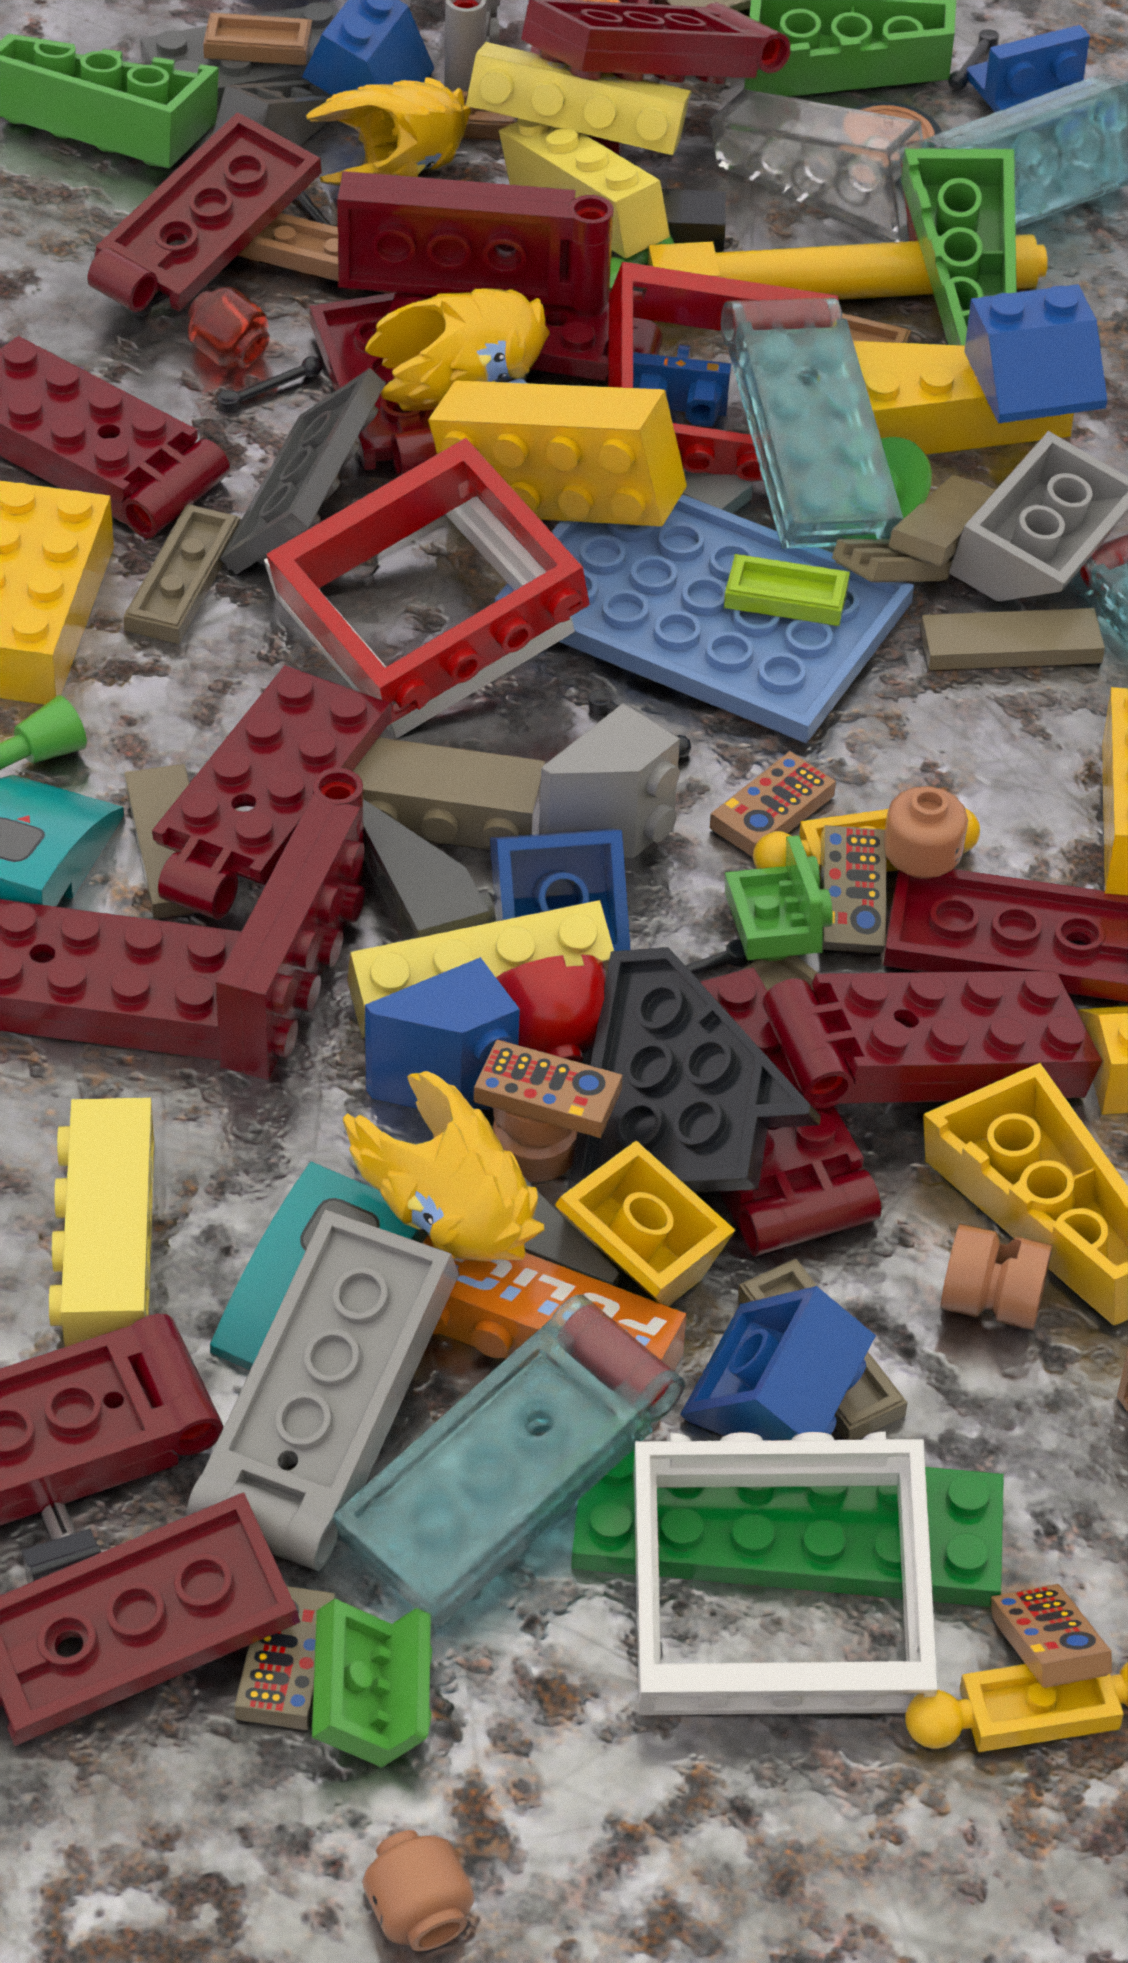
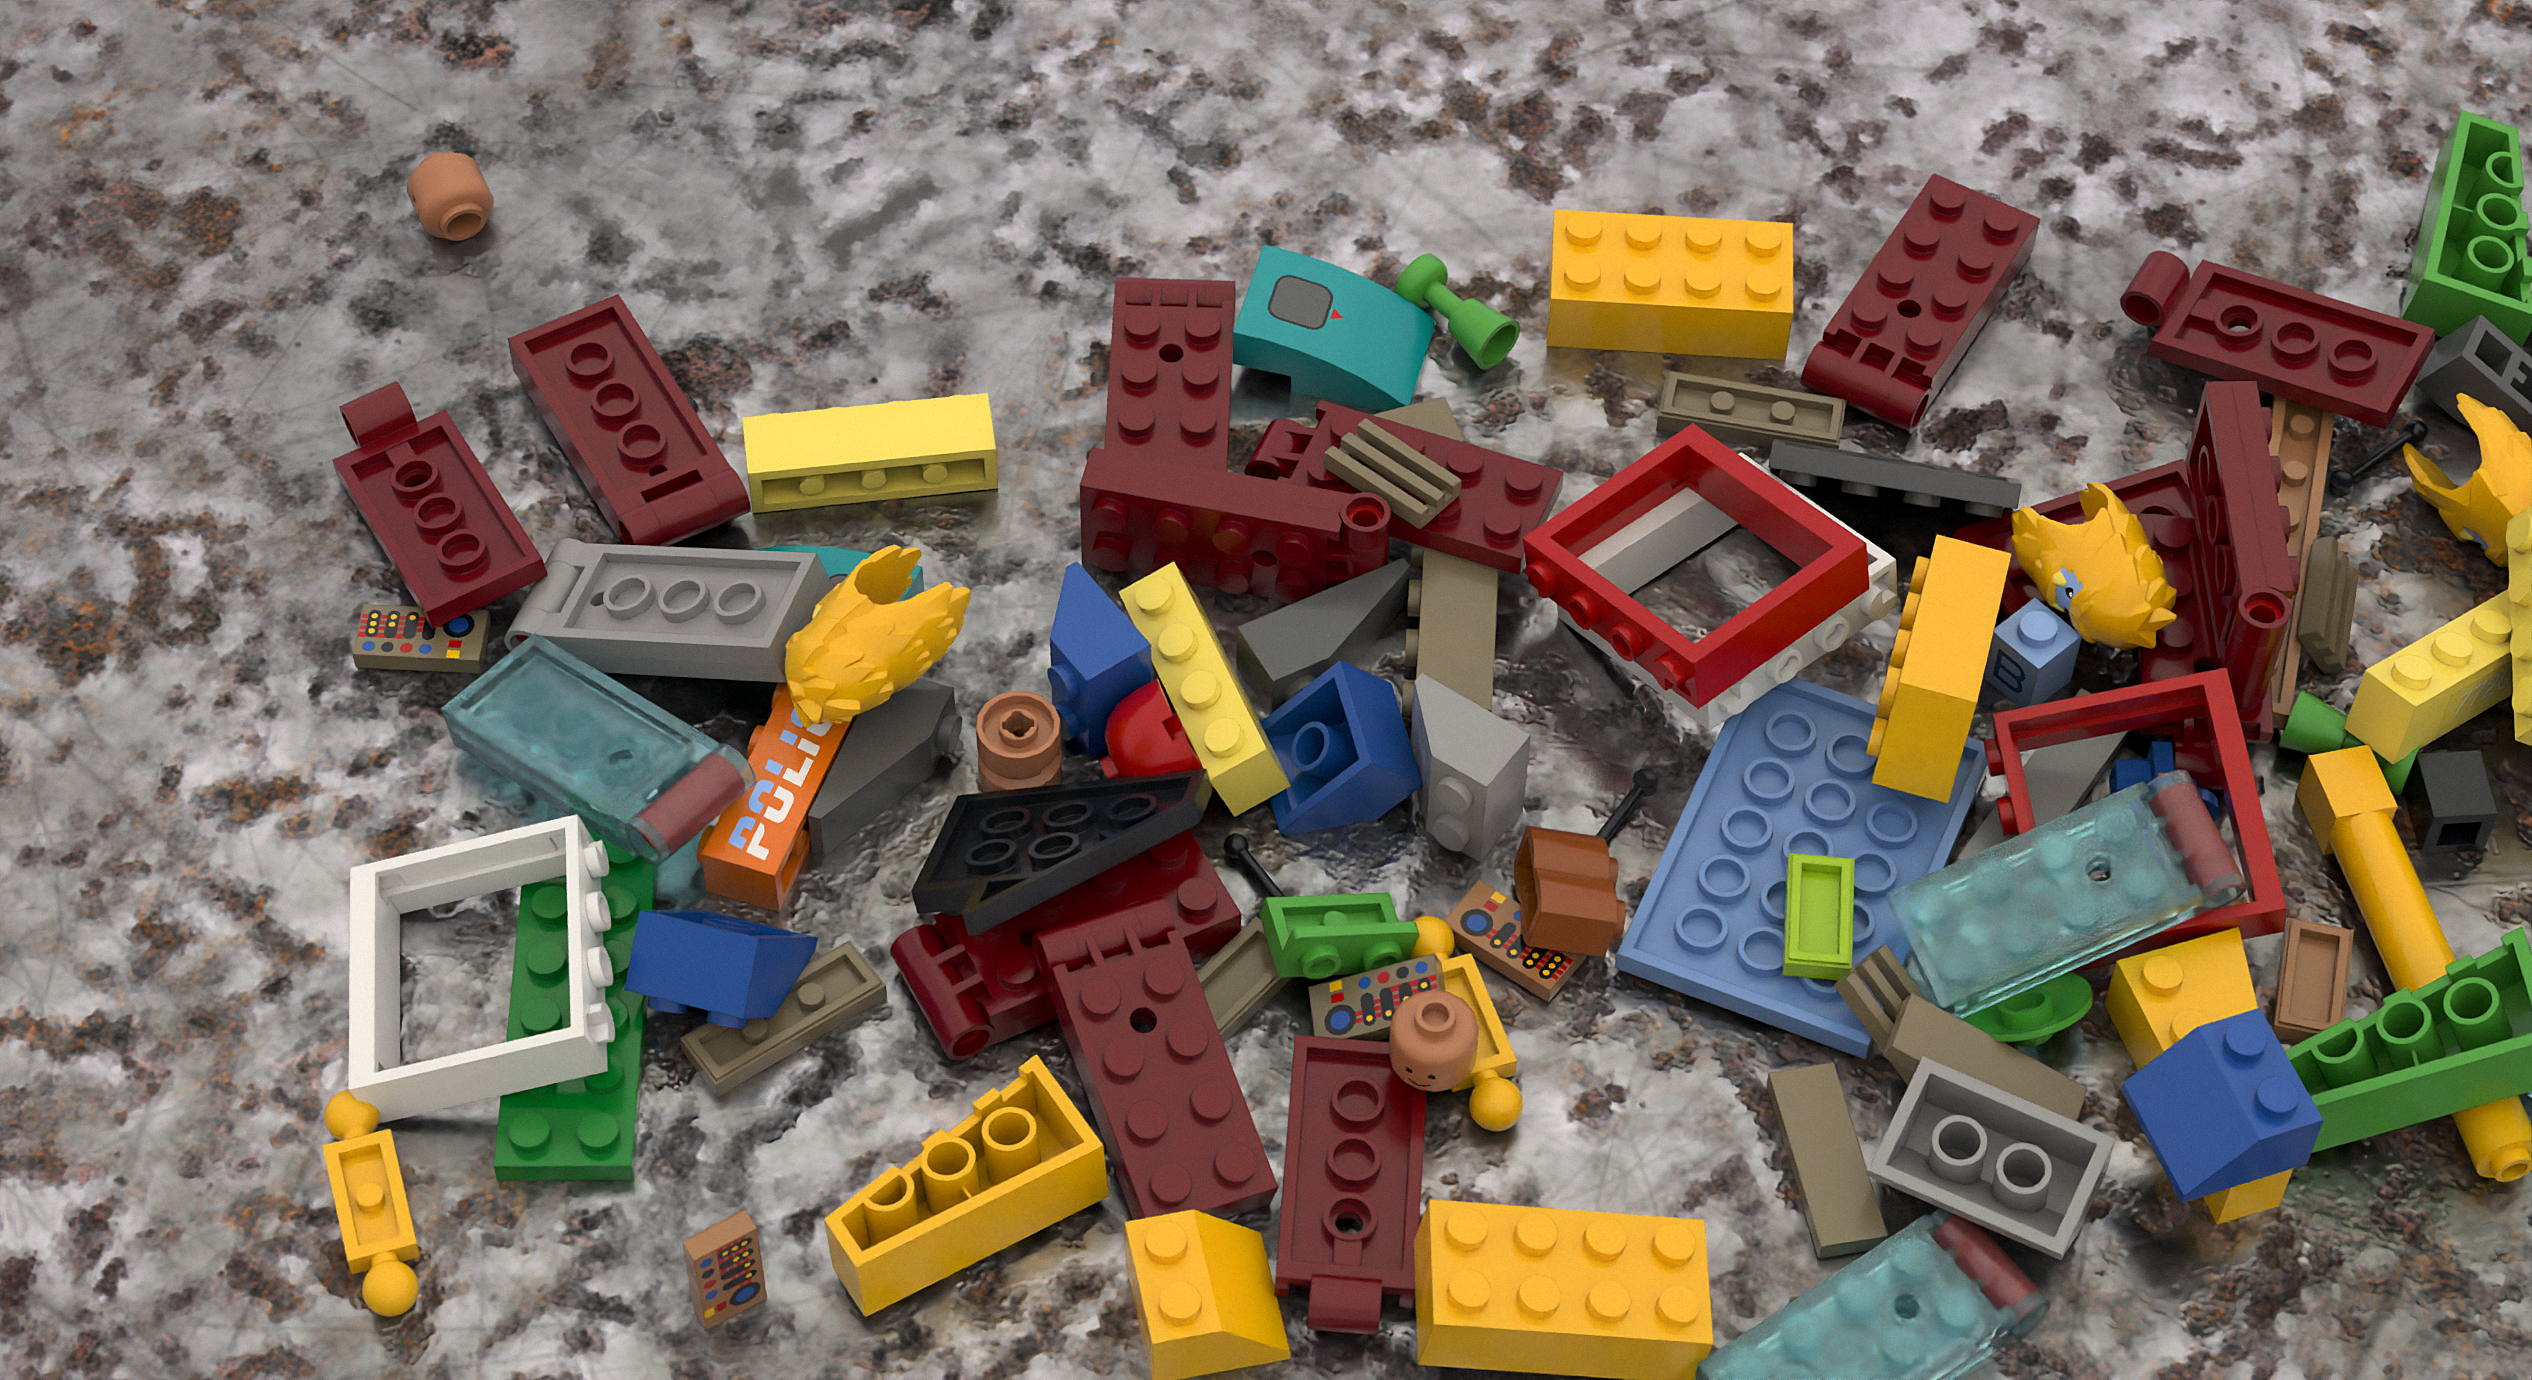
camera: 85 degrees right, 5 degrees up
black piece [21,1503,101,1583] -> none
clear red head [188,287,270,369] -> none
black hinge [218,356,323,413] -> none
bright green bracket [312,1598,432,1767] -> none
nougat head [362,1830,475,1952] -> none
medium nougat tile [474,1040,623,1138] -> none
yellow slope [555,1141,735,1307] -> none
nougat wheel [940,1223,1053,1330] -> none
medium nougat tile [991,1584,1112,1688] -> none
none -> dark tan tile [1324,418,1462,529]
none -> dark orange brick [1514,825,1626,957]

